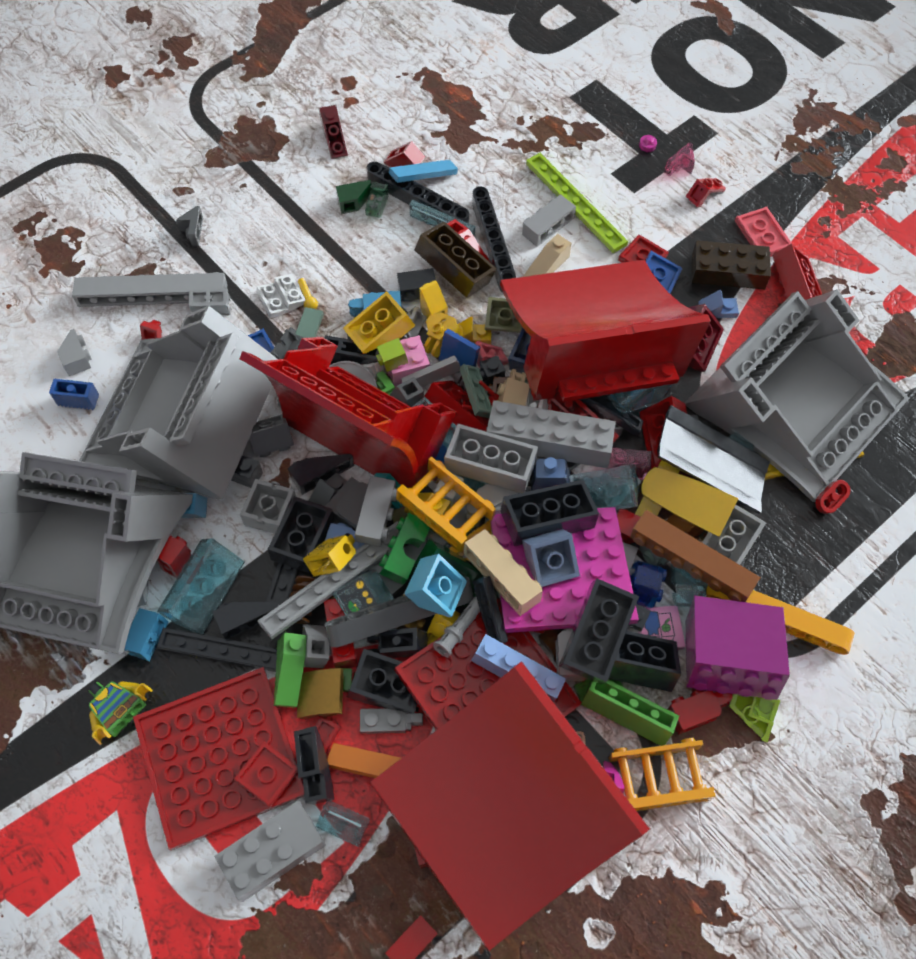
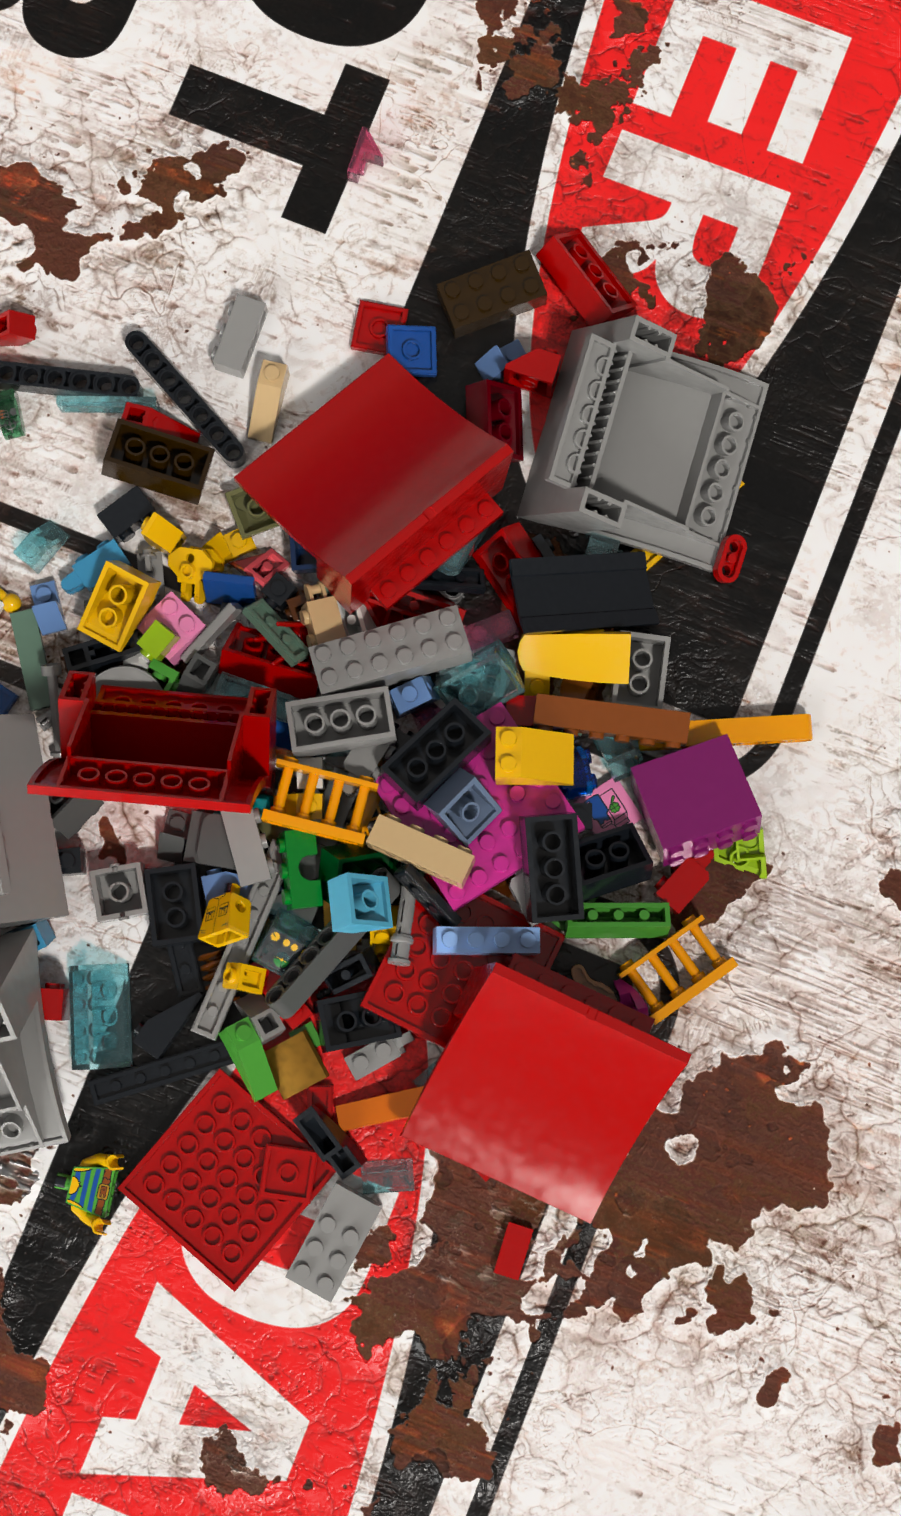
camera: 25 degrees left, 20 degrees up
dark azure hinge [124,608,168,661] -> none
dark grey hinge [270,327,304,359] -> none
black slope [288,454,354,495] -> none
dark azure tile [389,160,458,183] -> none
lime plate [526,153,628,254] -> none
dark pink tile [639,135,657,152] -> none
red bracket [685,178,726,207] -> none
coral tile [735,207,792,257] -> none
none -> clear light blue slope [13,520,70,574]
none -> medium blue slope [30,580,67,636]
none -> yellow bracket [222,962,267,995]
none -> yellow slope [495,727,574,786]
none -> red slope [503,348,562,398]

